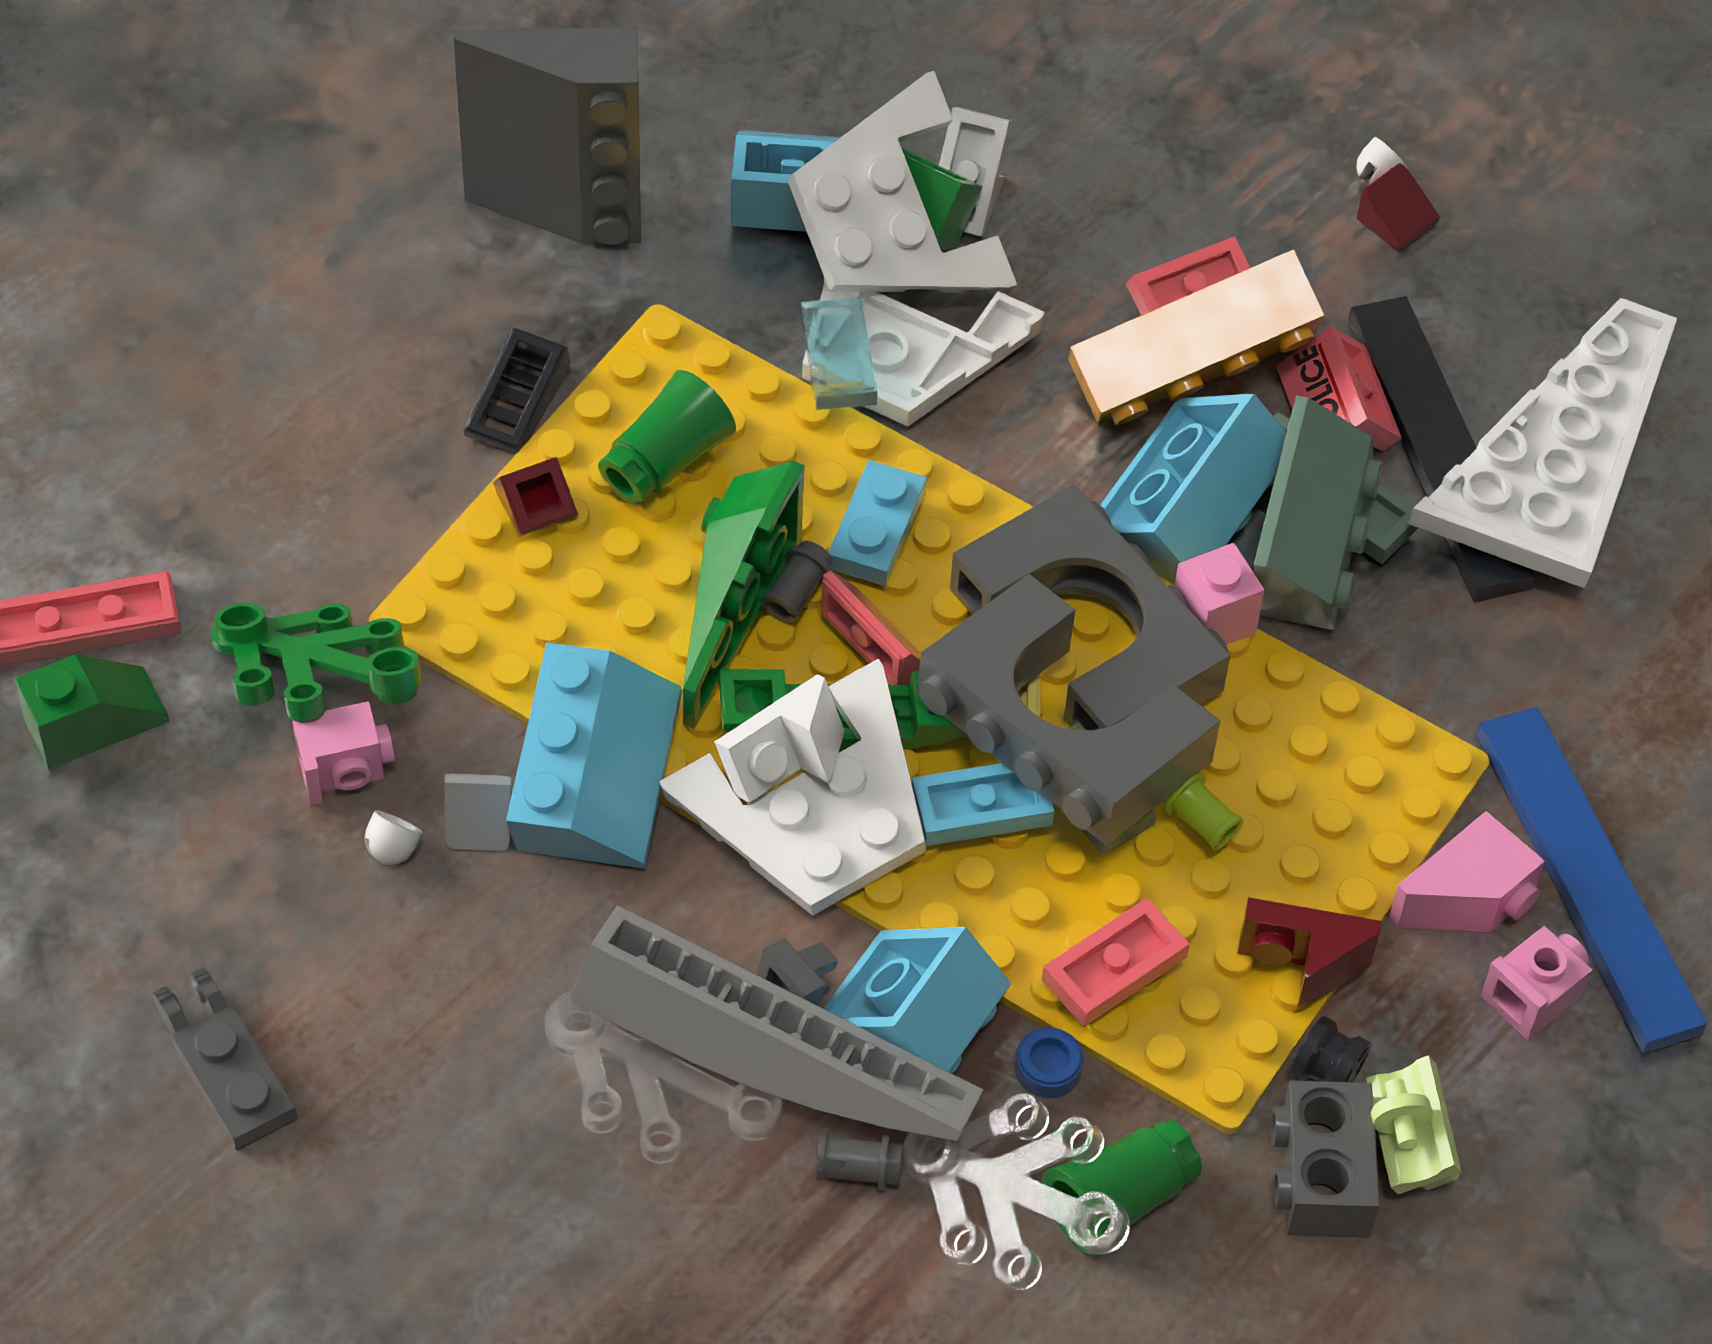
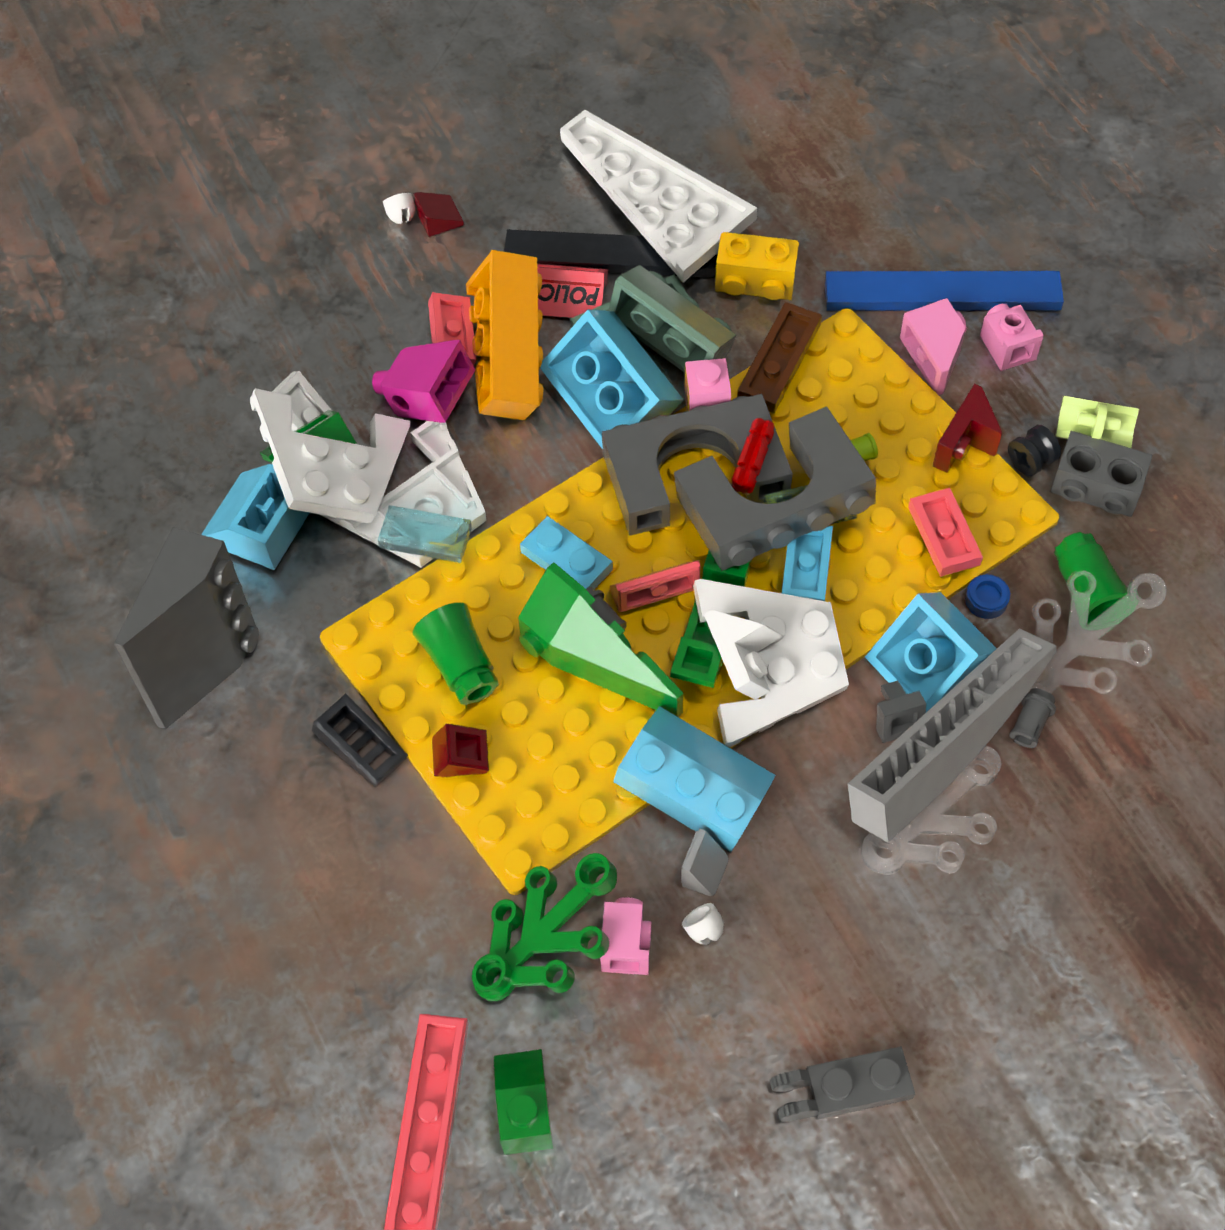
camera: 65 degrees left, 5 degrees up
none -> dark pink torso [372,340,475,423]
none -> yellow bracket [715,232,799,300]
none -> red axle [731,418,775,495]
none -> reddish brown plate [737,302,822,413]

